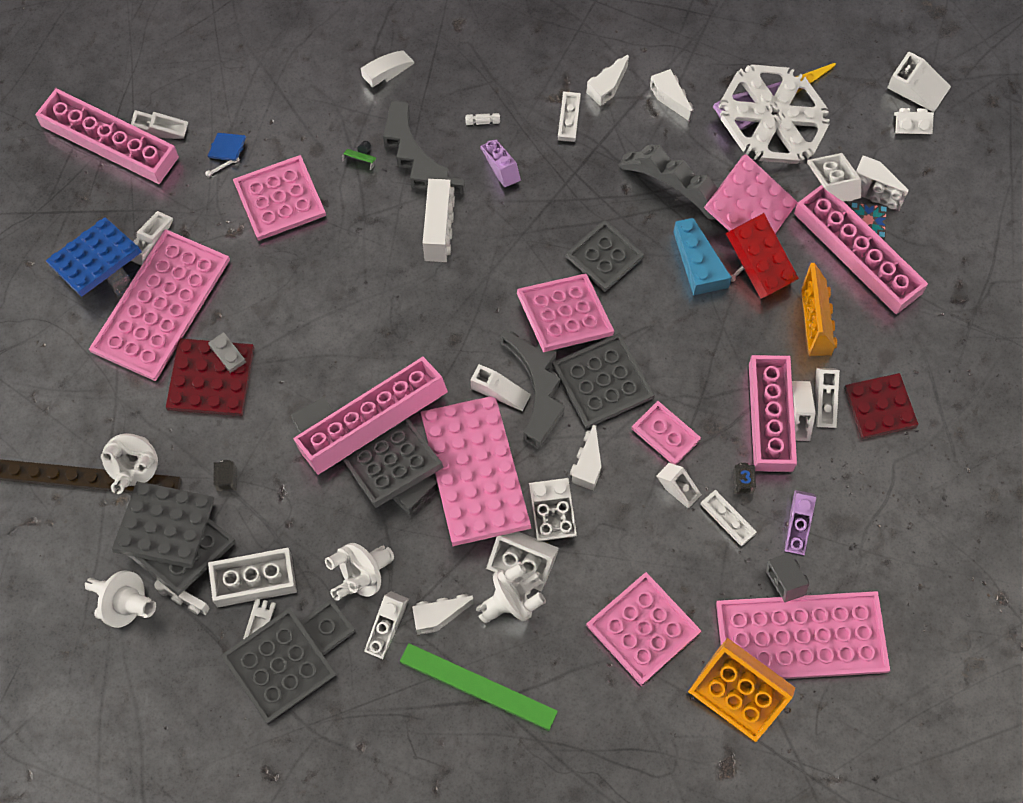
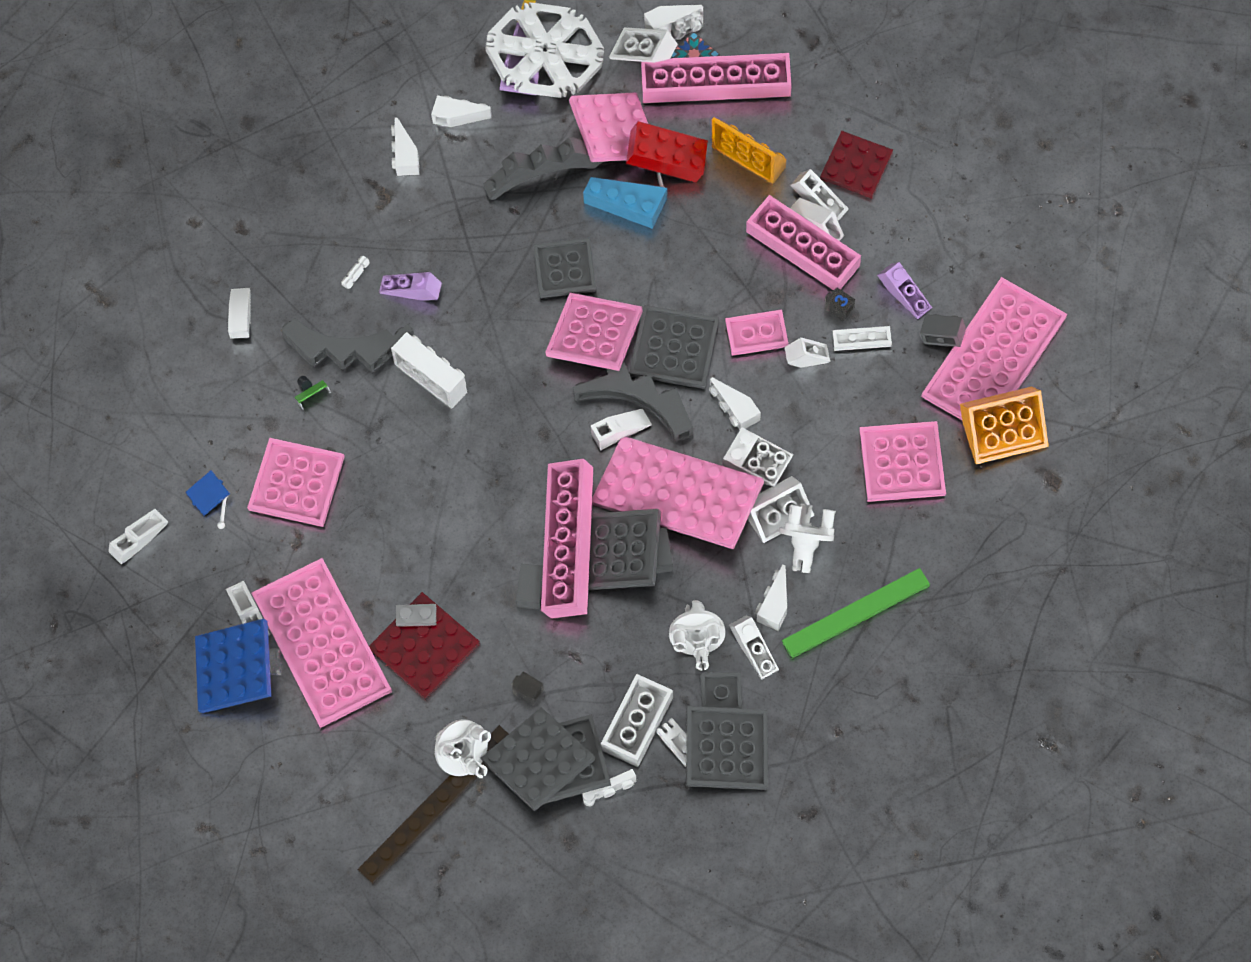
camera: 50 degrees left, 0 degrees up
bright pink brick [35,88,179,184] -> none
white piece [85,570,156,628] -> none
white plate [558,92,581,142] -> none

